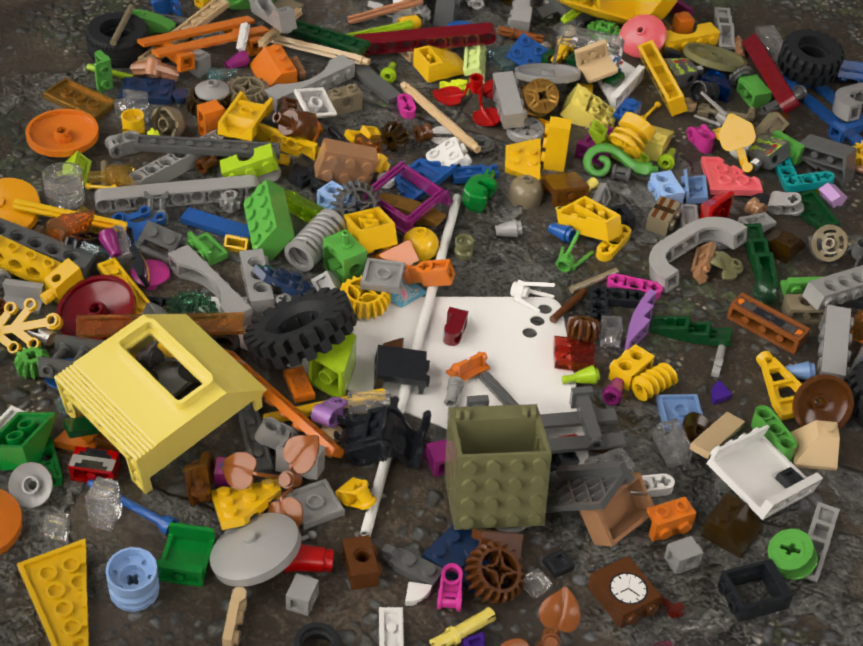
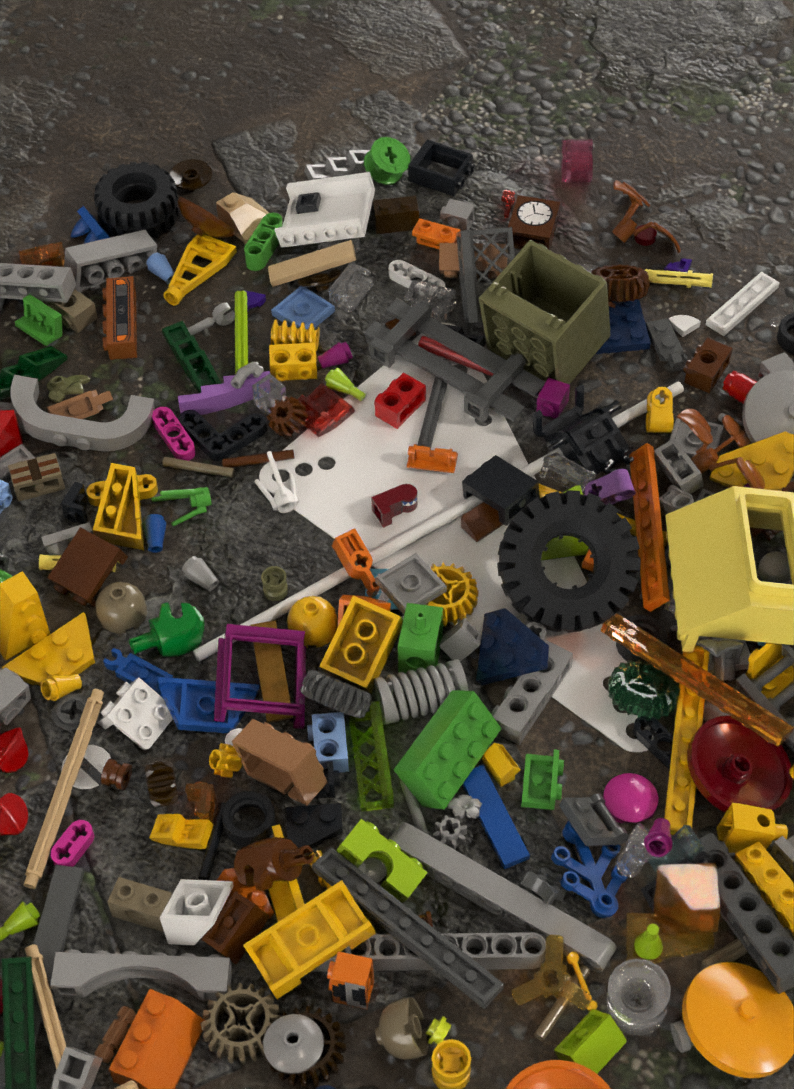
camera: 130 degrees left, 10 degrees up
yellow axle [13,199,128,233] -> none
light grey piece [104,130,140,159] -> none
black slope [129,245,150,288] -> none
light grey arch [168,245,253,331] -> none
dark pink piece [437,563,463,612] -> none
light grey pin [444,376,465,407] -> none
clear green piece [753,281,780,305] -> none
none -> yellow cone [40,674,82,701]
none -> light grey arm [231,361,264,389]
none -> lime axle [235,290,248,374]
none -> red brick [374,372,426,429]
none -> light grey plant [448,795,482,819]
none -> lime cone [634,924,663,960]

